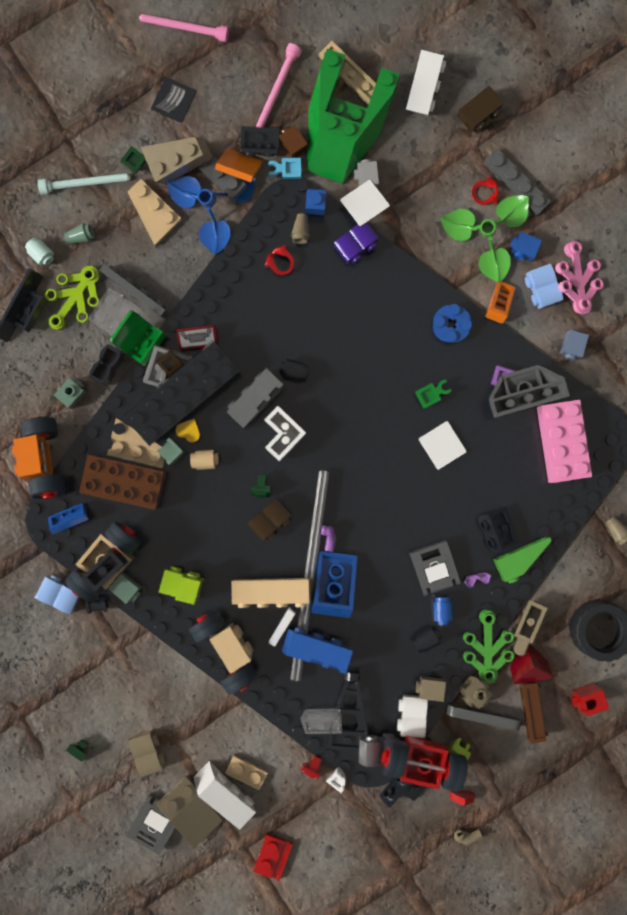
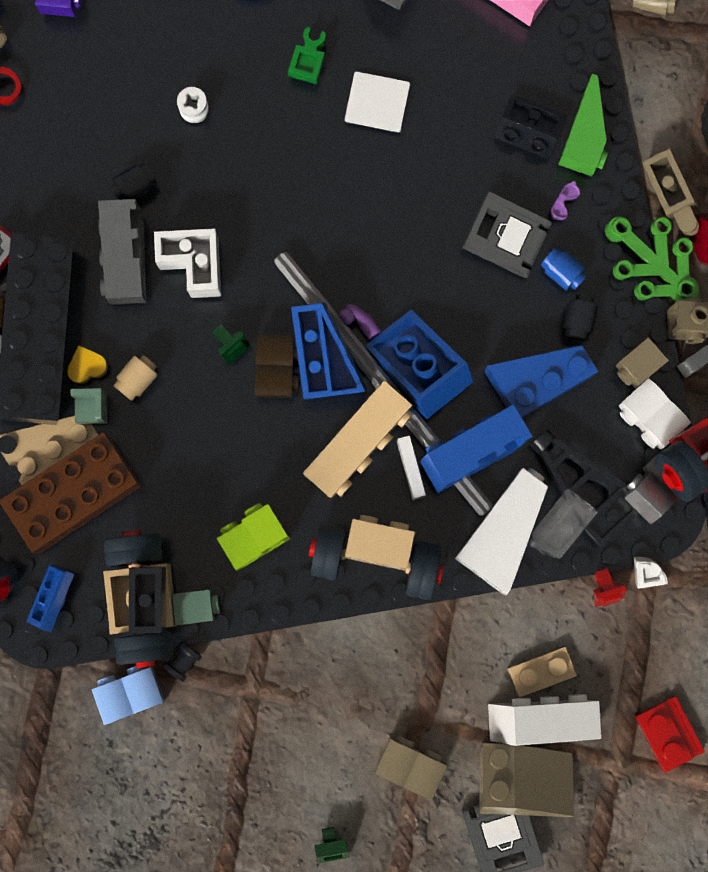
camera: 50 degrees left, 5 degrees down
none -> white wheel [177,87,209,123]
none -> blue wedge [291,302,367,399]
none -> white slope [455,468,548,595]
none -> blue wedge [484,345,598,419]

